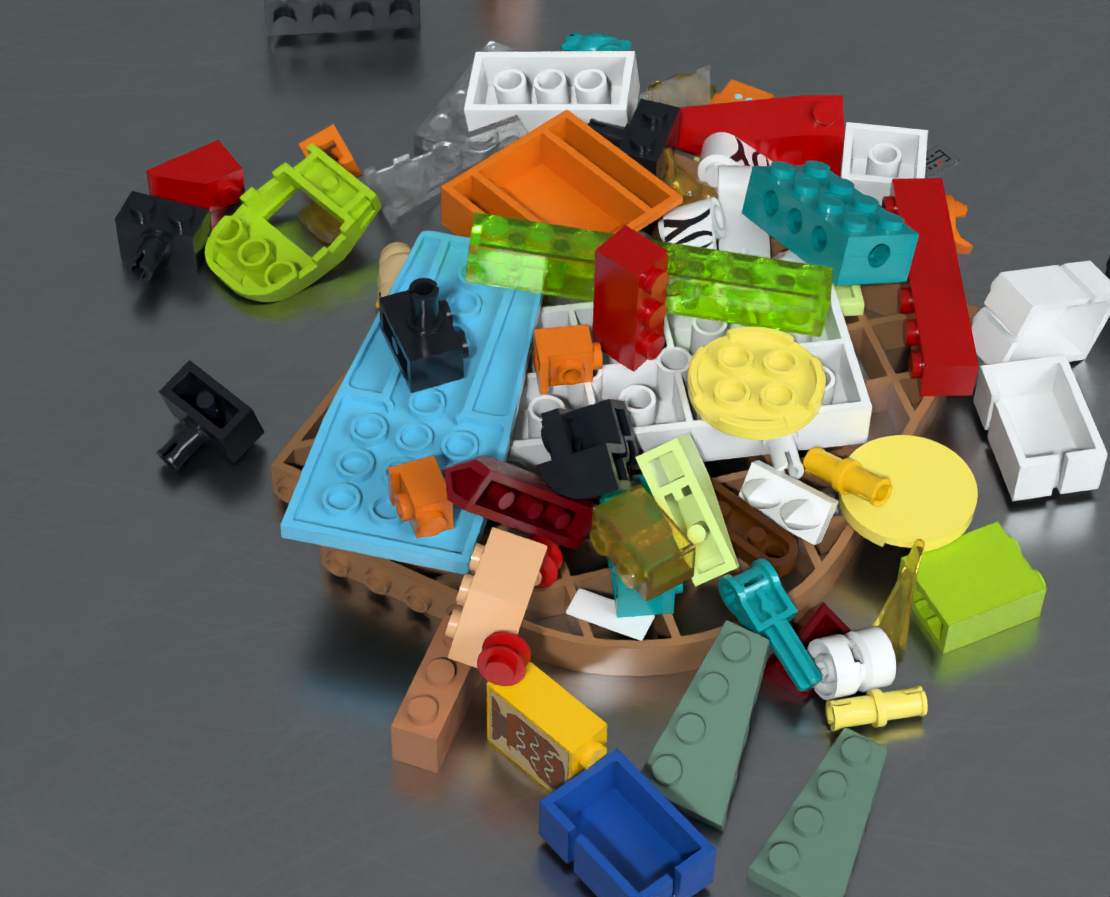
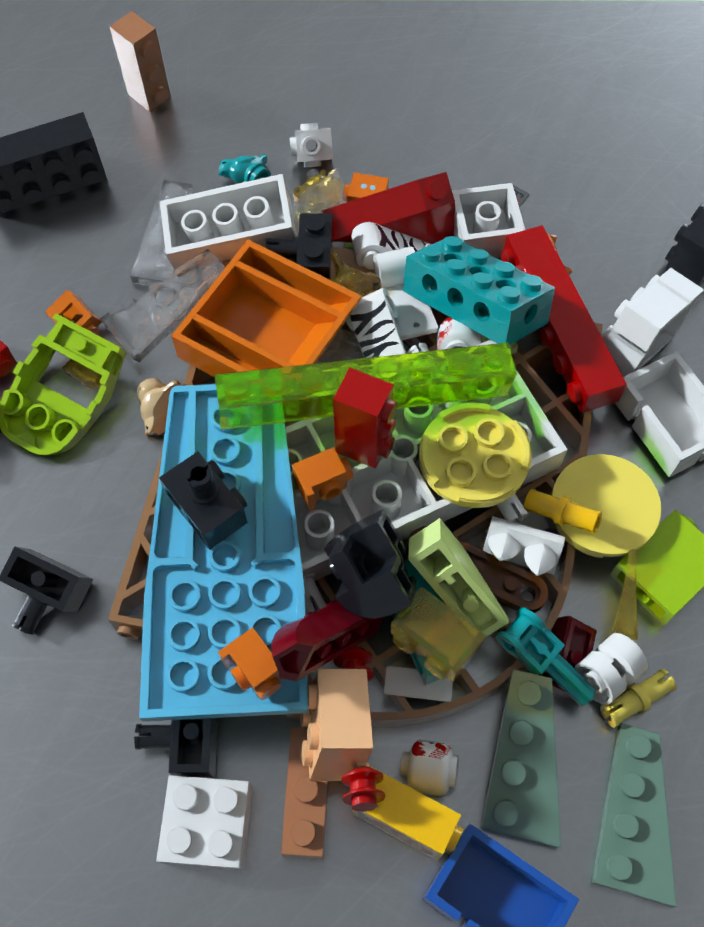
camera: 15 degrees left, 15 degrees up
none -> black brick [134,718,218,779]
none -> white brick [156,775,253,871]
none -> white brick [290,123,333,167]
none -> white head [400,740,459,796]

